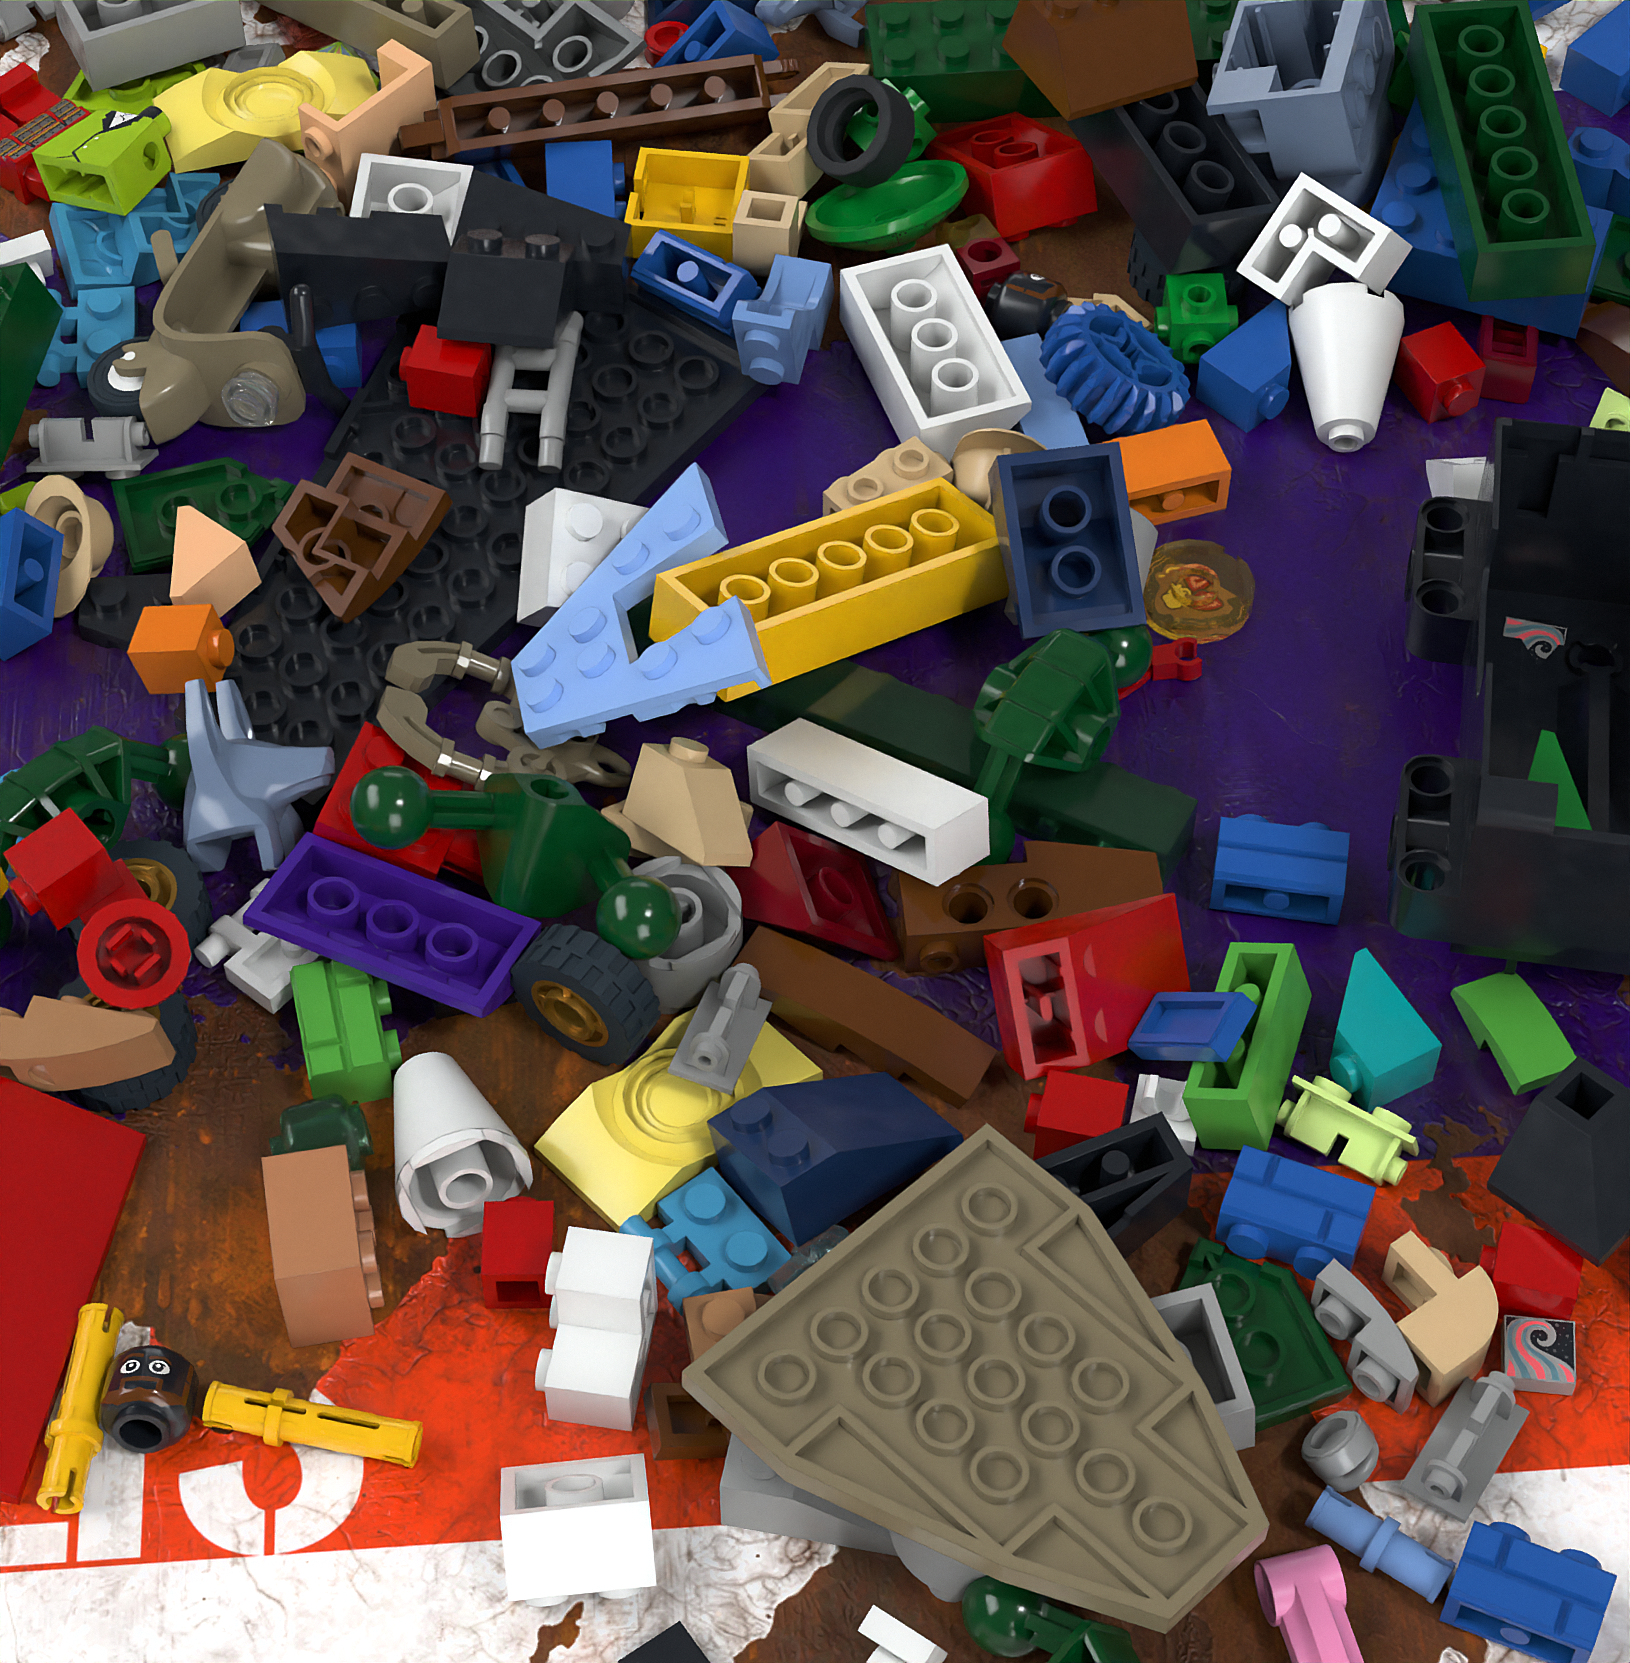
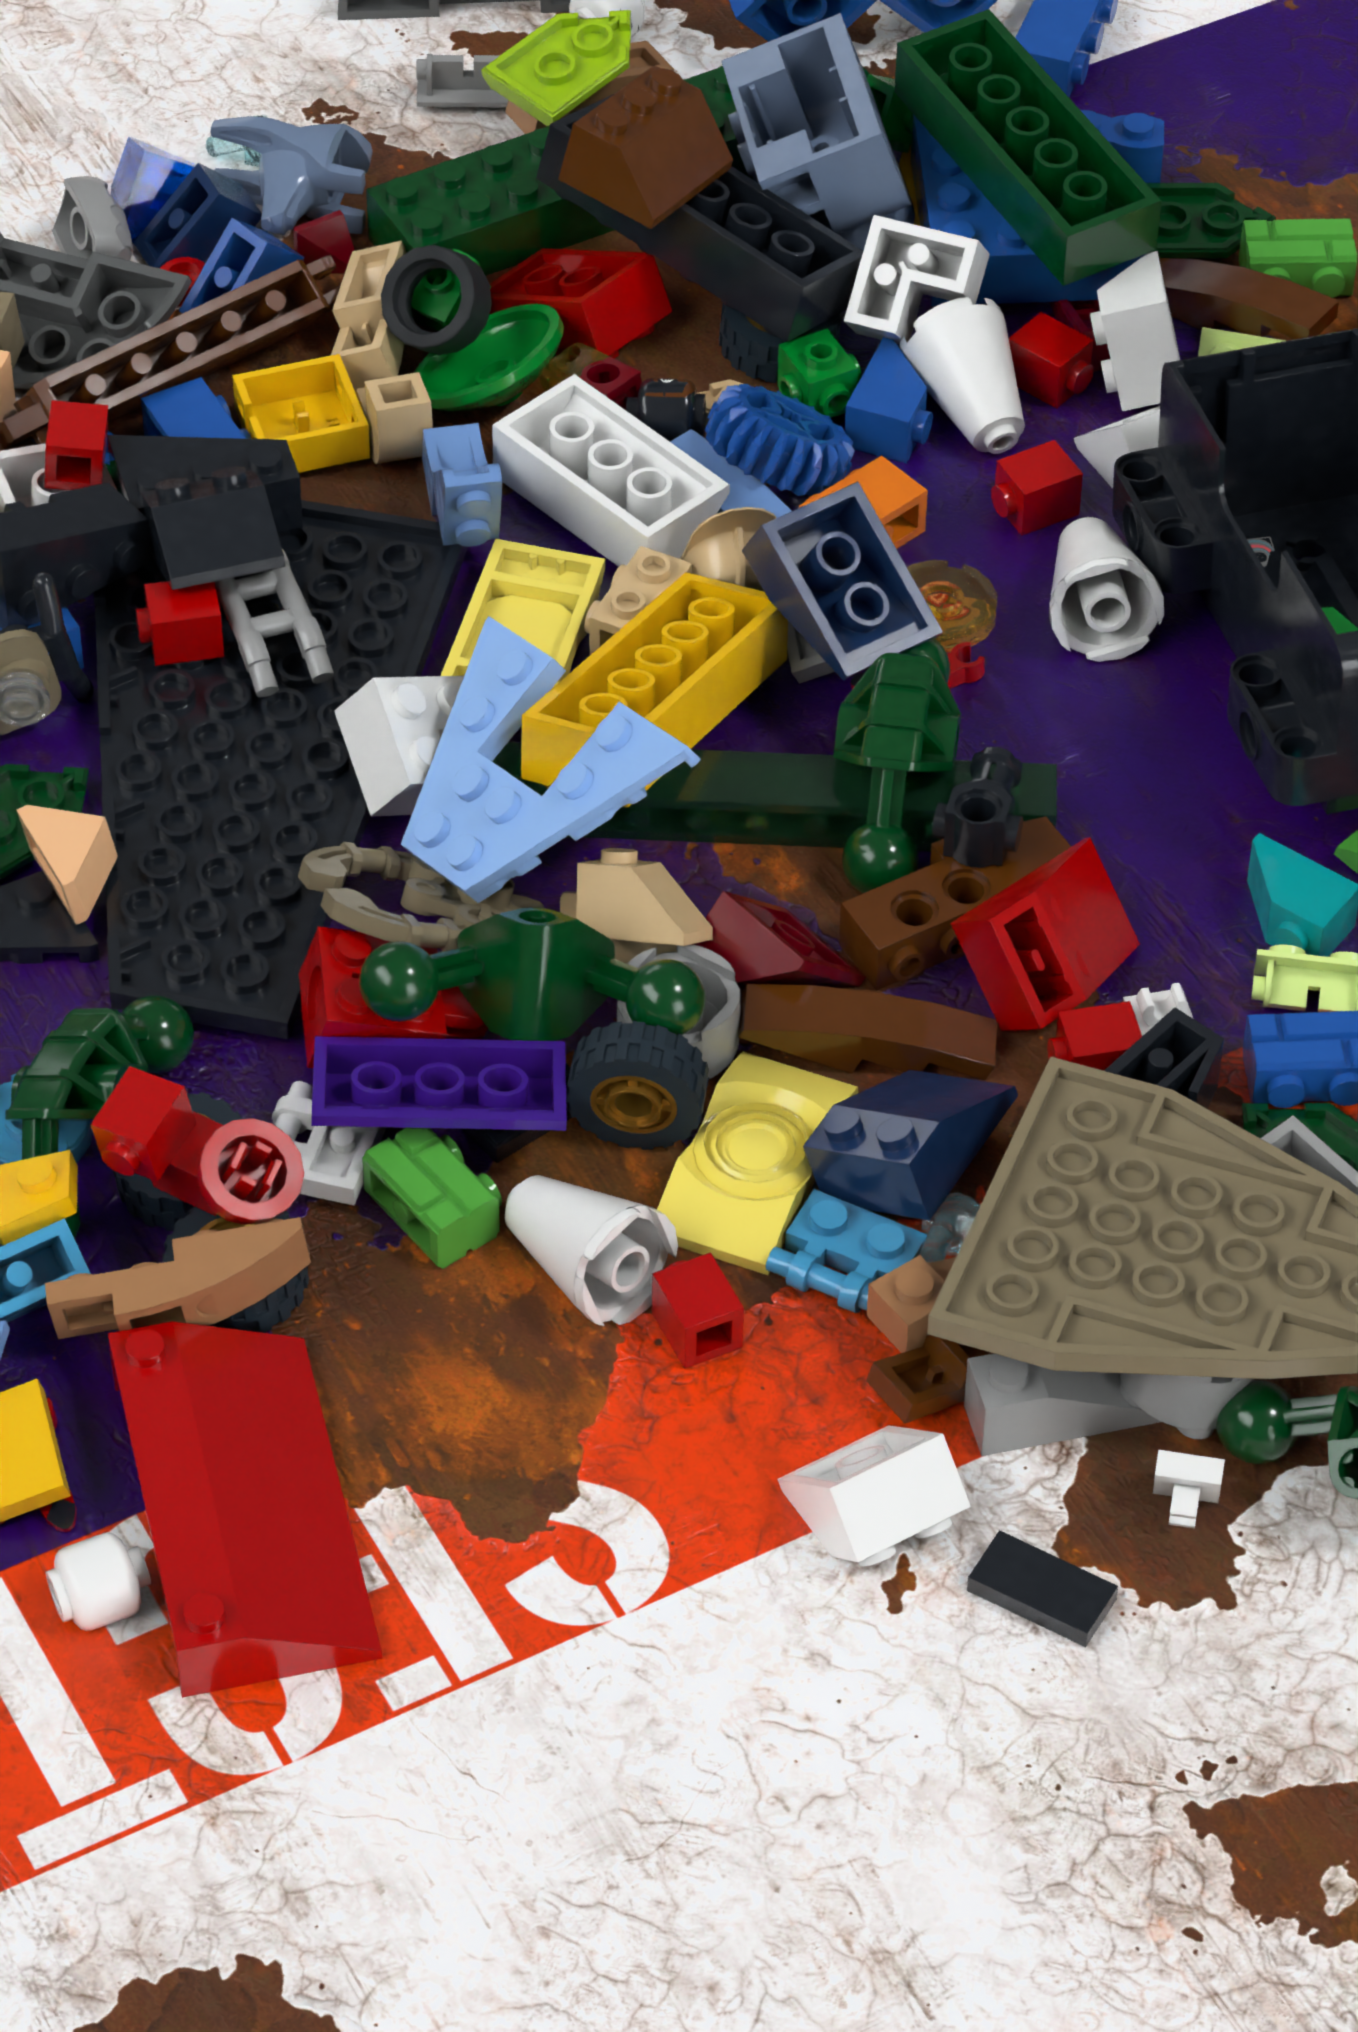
camera: 25 degrees left, 5 degrees down
yellow pin [36,1303,125,1514] -> none
black head [99,1345,199,1454] -> none
orange brick [127,604,234,694] -> none
sand blue piece [183,679,335,873] -> none
yellow pin [202,1381,423,1468] -> none
nougat brick [261,1144,385,1348] -> none
clear green head [269,1093,375,1171] -> none
reddish brown slope [271,452,453,624] -> none
white brick [535,1226,658,1432] -> none
blue brick [630,229,763,340] -> none
light grey hinge [667,963,772,1095] -> none
white brick [747,718,990,886] -> none
blue tile [1127,992,1258,1062] -> none
bright green brick [1182,942,1312,1151] -> none
blue brick [1209,814,1350,925] -> none
none -> red brick [44,400,108,490]
none -> dark red slope [293,210,355,273]
none -> light yellow slope [441,539,605,687]
none -> black connector [932,747,1024,868]
none -> red brick [991,440,1083,536]
none -> white cone [1049,517,1164,662]
none -> white slope [1090,251,1180,411]

